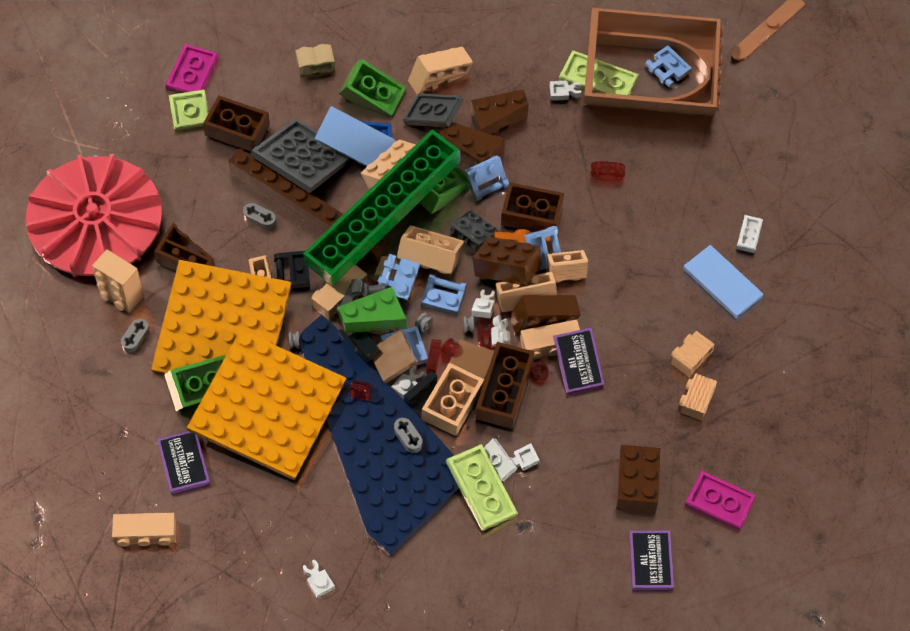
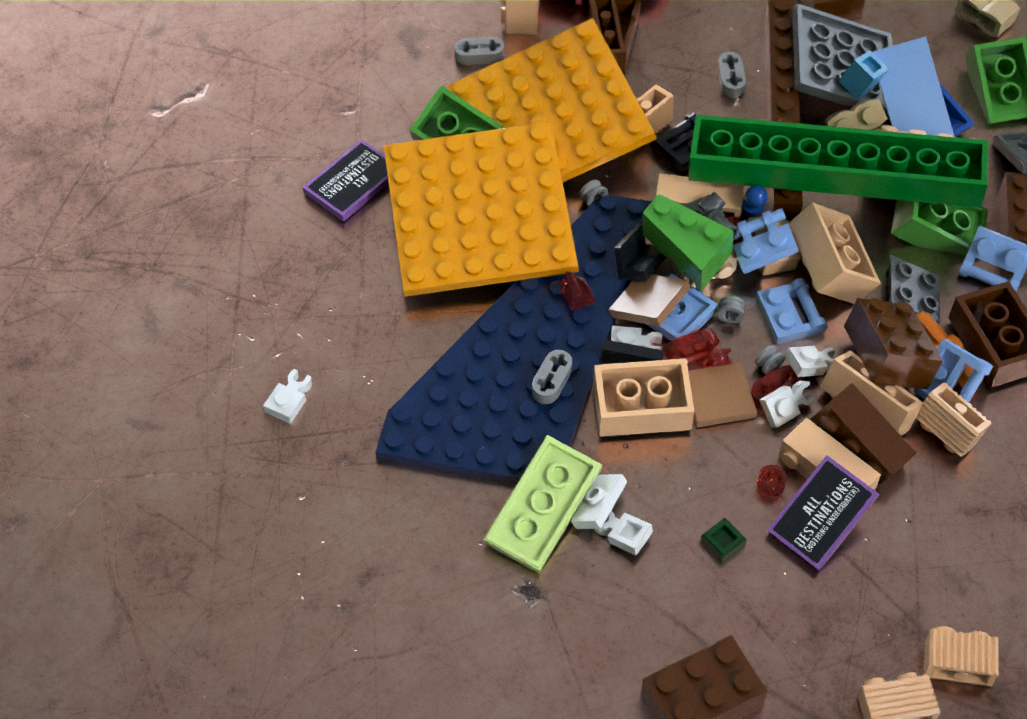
camera: 60 degrees right, 5 degrees down
light nougat brick [112,513,176,547] -> none
reddish brown brick [475,342,535,429] -> none
none -> dark green tile [700,518,747,562]
none -> blue pin [740,185,768,222]
none -> tan brick [824,98,887,130]
none -> dark azure panel [839,50,889,100]

